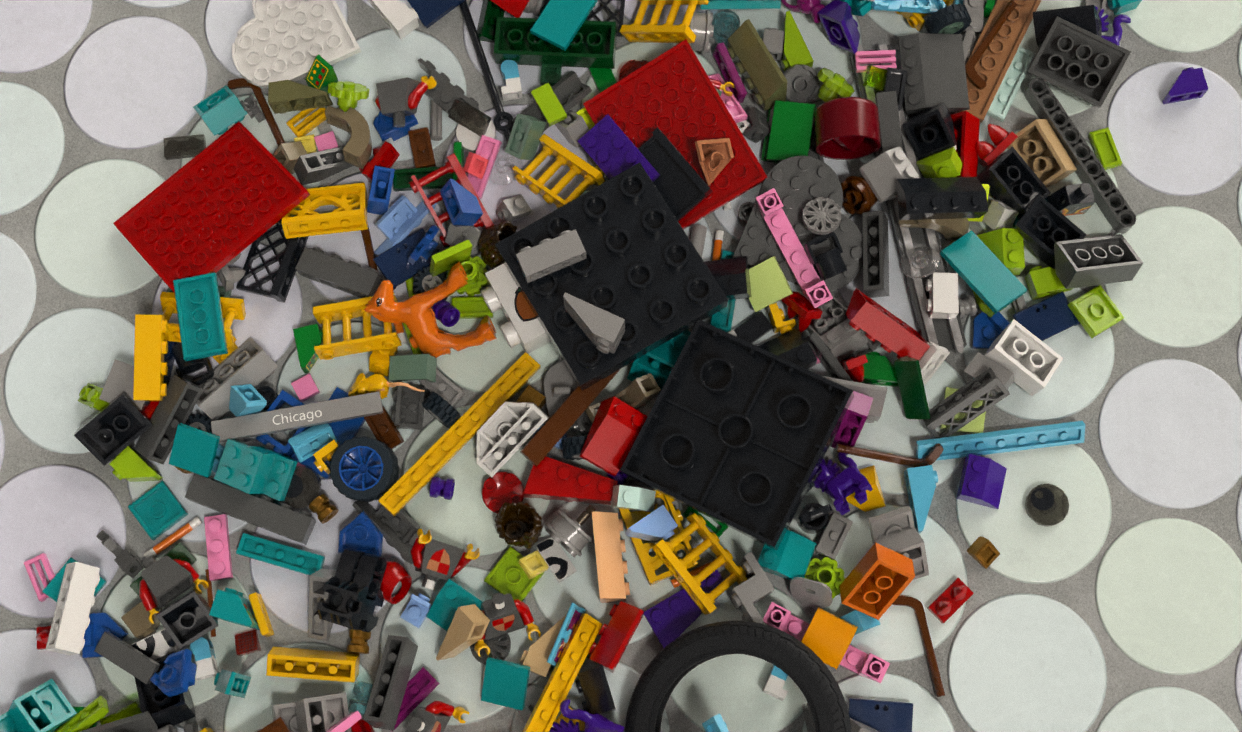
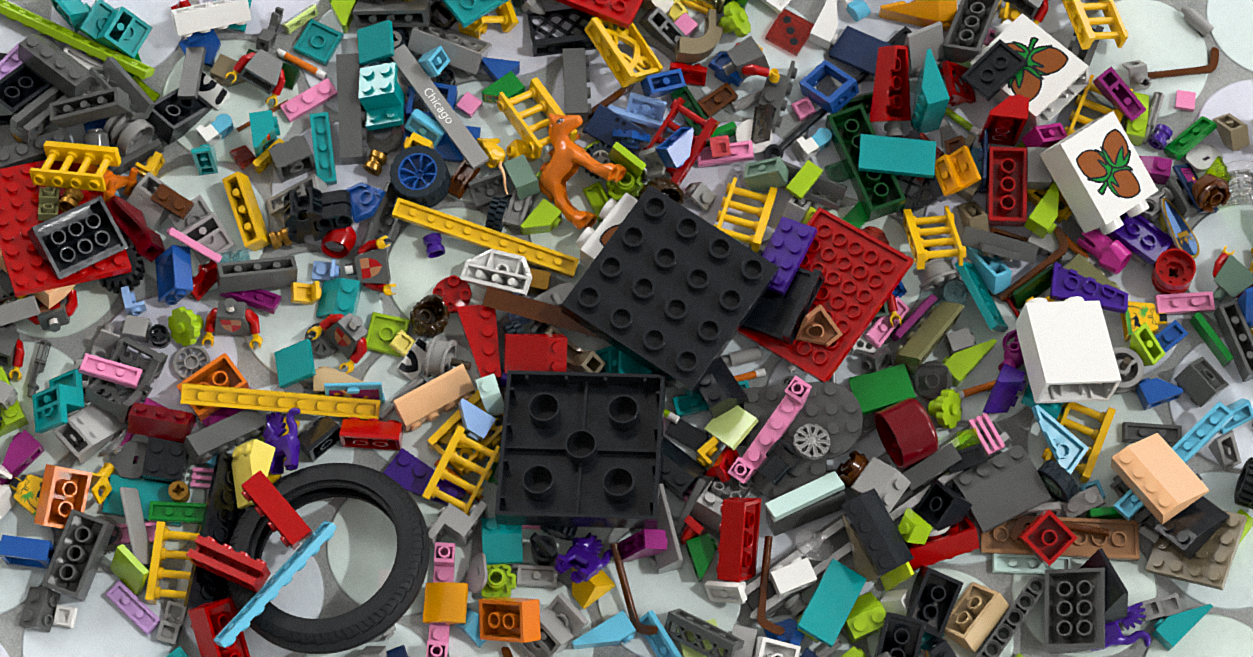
camera: 60 degrees right, 5 degrees down
blue plate [150,649,197,697] -> none
black slope [156,590,219,650] -> none
dark purple wheel [432,300,460,327] -> none
tan slope [436,604,490,661] -> none
light grey brick [516,229,587,283] -> none
light grey slope [563,293,625,354] -> none
dark green slope [894,356,930,419] -> none
red tile [976,124,1017,167] -> none
none -> dark grey brick [269,135,316,183]
none -> yellowish green slope [281,4,318,35]
none -> yellow bracket [291,281,322,305]
none -> light grey axle [379,375,427,420]
none -> blue slope [482,57,520,82]
none -> lime slope [520,199,562,235]
none -> reddish brown piece [757,536,785,636]
none -> clear red tile [765,9,814,56]
none -> light aqua tile [765,471,845,521]
none -> bright pink tile [791,96,817,122]
none -> blue window [799,60,859,114]
none -> orange bar [956,380,996,398]
none -> red brick [1017,509,1078,566]

